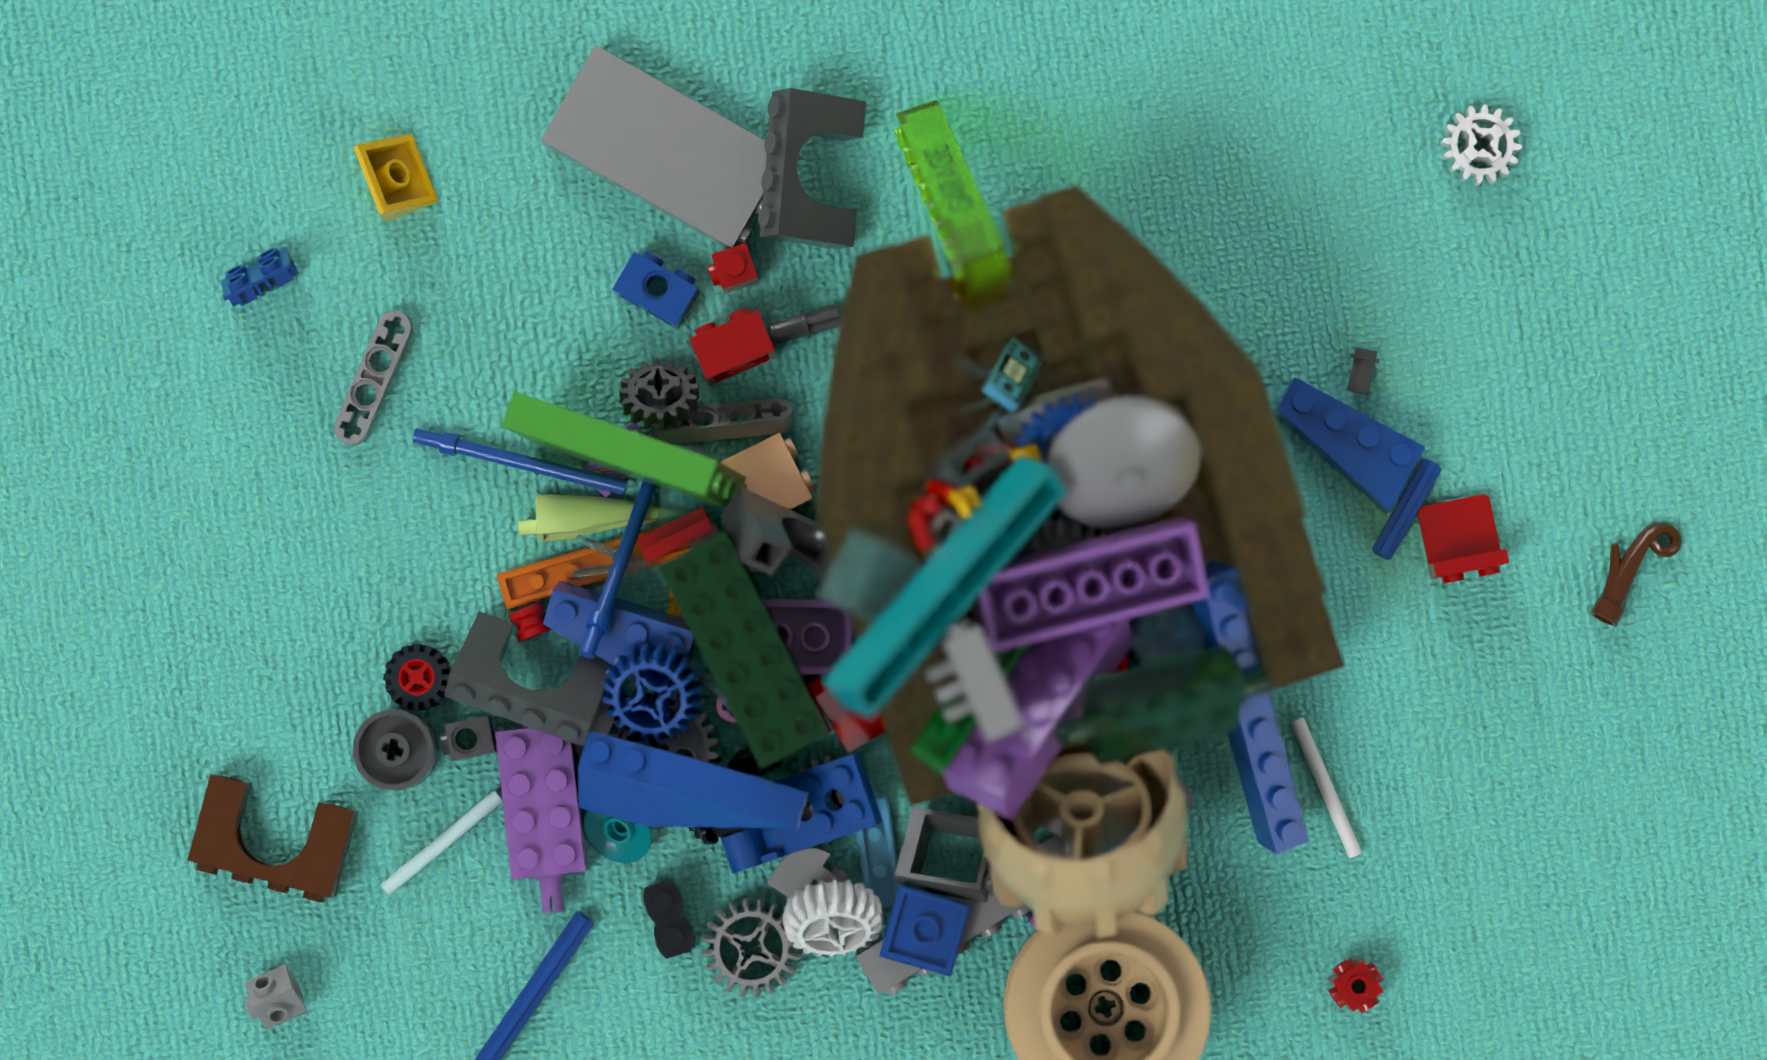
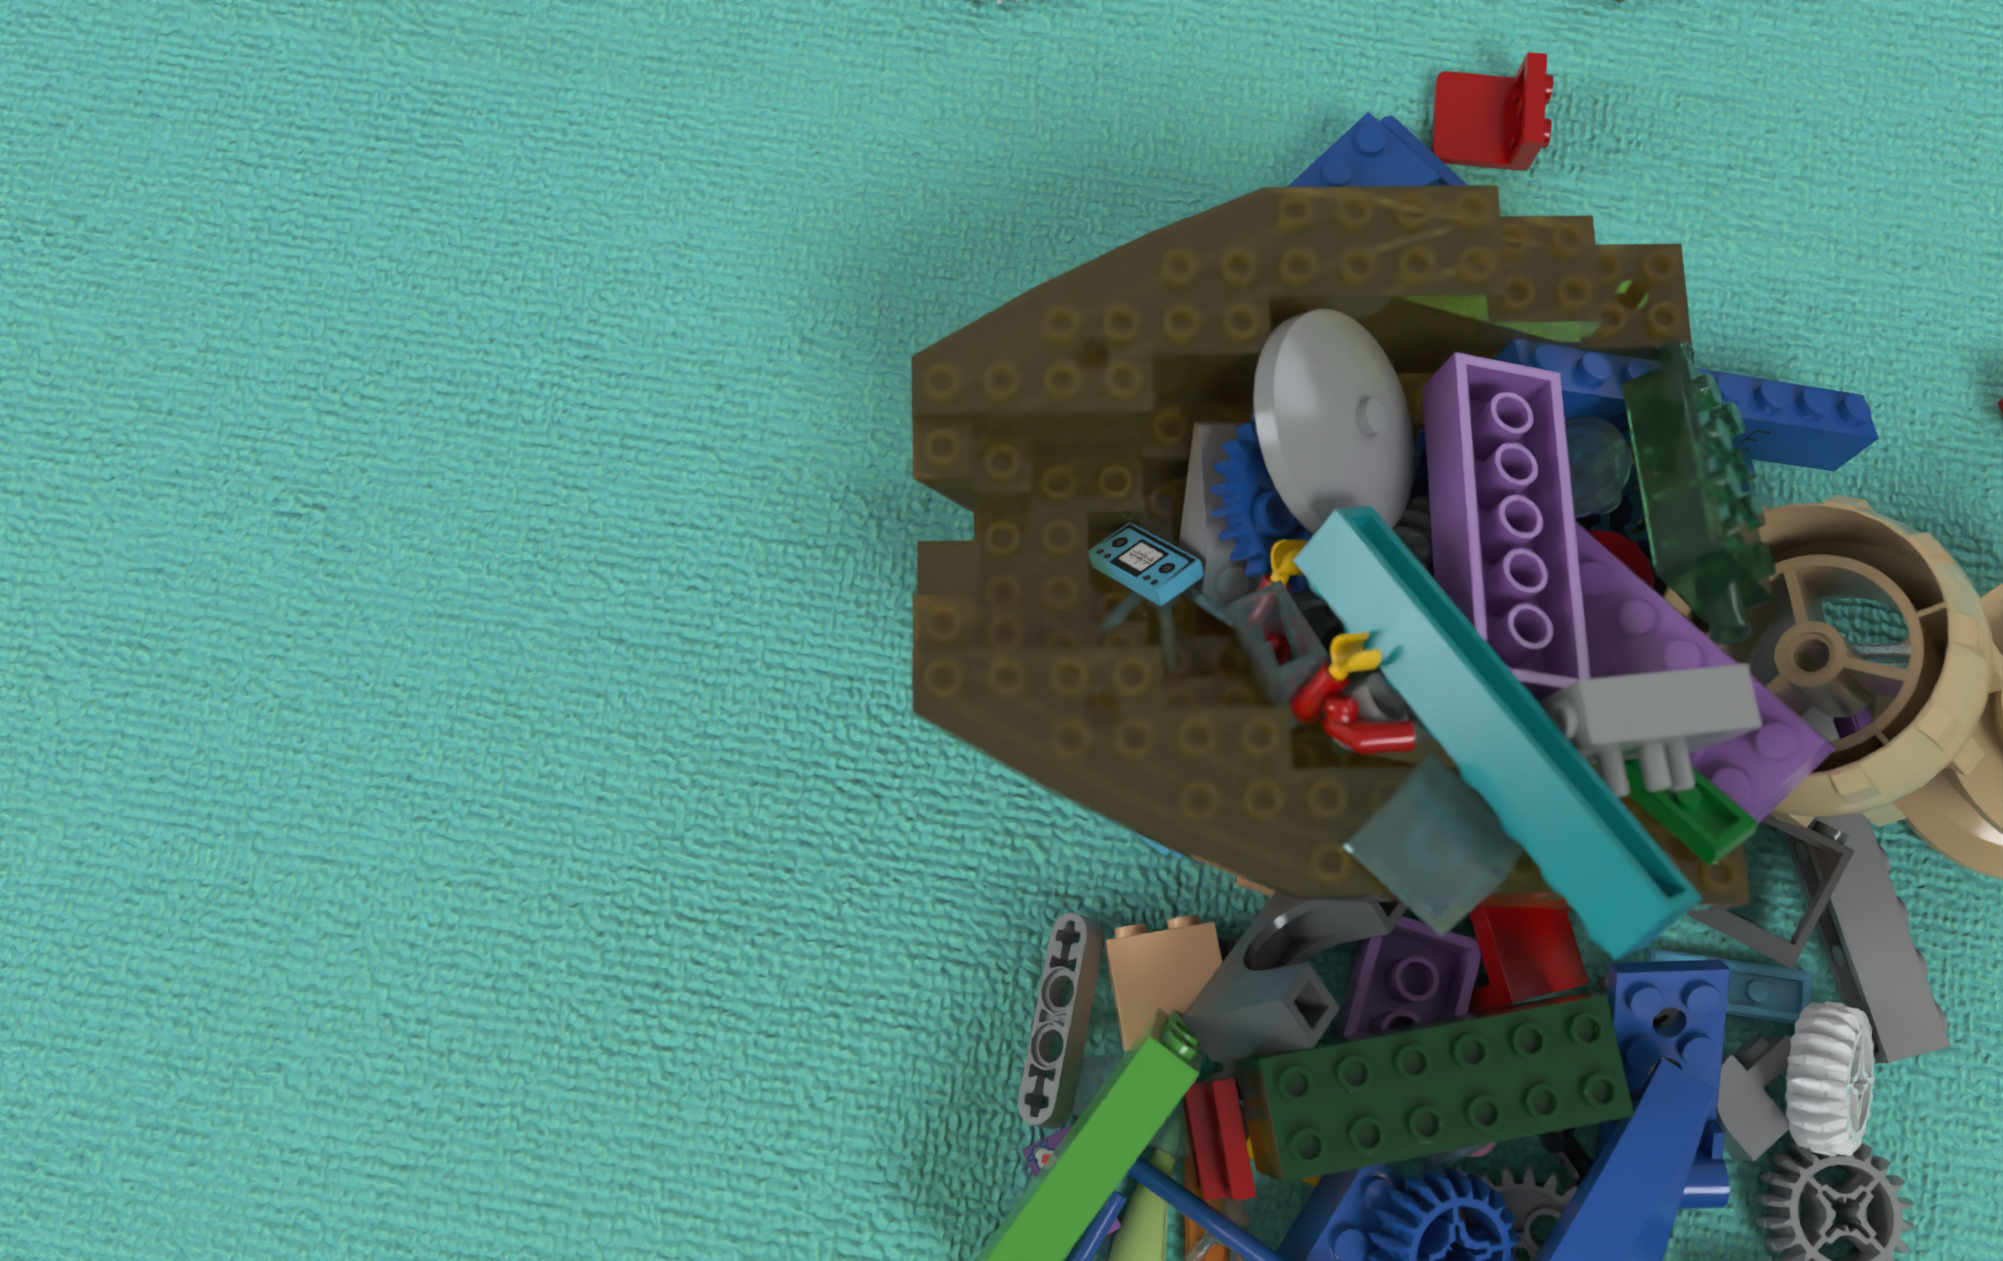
camera: 75 degrees left, 10 degrees down
light grey brick [541,45,767,249] -> none
blue brick [612,251,699,330] -> none
dark grey gear [619,358,700,430] -> none
red brick [689,307,777,386] -> none
red brick [707,243,759,294] -> none
dark grey arch [758,88,866,249] -> none
dark grey axle [769,305,842,346] -> none
blue plate [879,884,971,977] -> none
clear neon green brick [893,100,1013,292] -> none
white bar [1290,717,1362,858] -> none
dark grey pin [1346,347,1379,395] -> none

